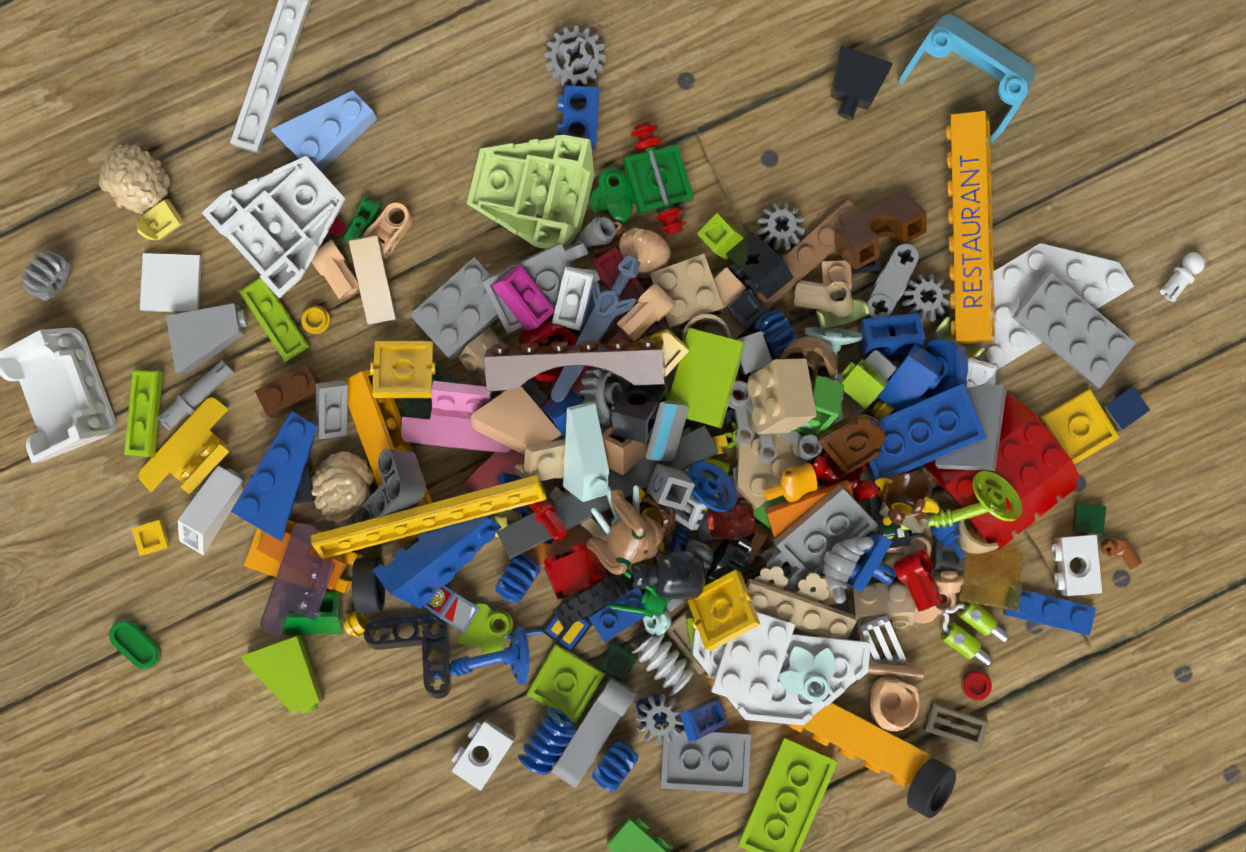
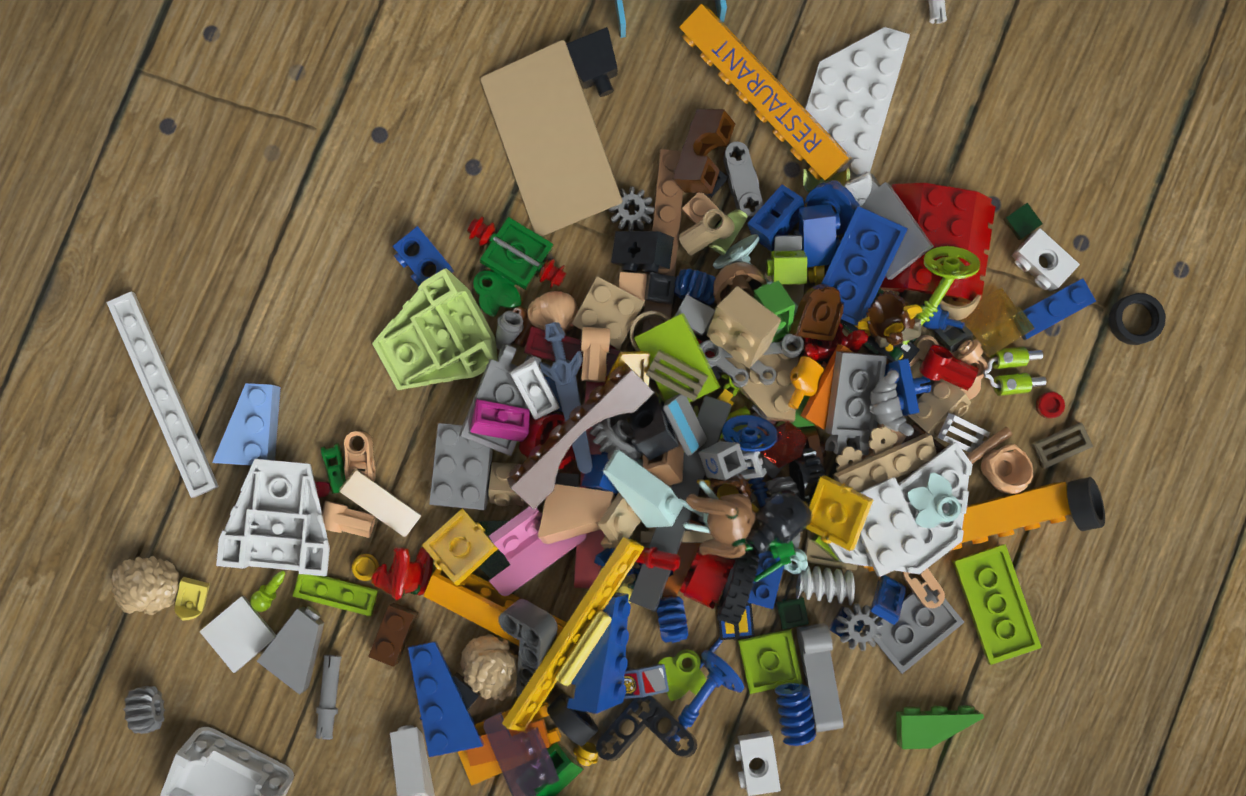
camera: 45 degrees left, 0 degrees up
lime tile [124,370,163,457] -> none
yellow plate [138,398,229,494] -> none
light grey plate [316,380,348,439] -> none
light grey gear [544,25,606,87] -> none
blue gear [592,740,639,792] -> none
lime brick [697,213,744,260] -> none
light grey gear [902,274,950,322] -> none
light grey plate [1012,272,1135,388] -> none
yellow tile [1039,388,1120,465] -> none
dark orange arm [1101,537,1142,569] -> none
dark blue panel [1105,387,1150,431] -> none
none -> lime bar [250,571,285,612]
none -> red hair [371,547,433,600]
none -> tan piece [481,40,623,237]
none -> light yellow axle [556,611,612,686]
none -> dark tan tile [646,349,708,401]
none -> light nougat beam [903,568,945,608]
none -> black tyre [1109,293,1166,345]

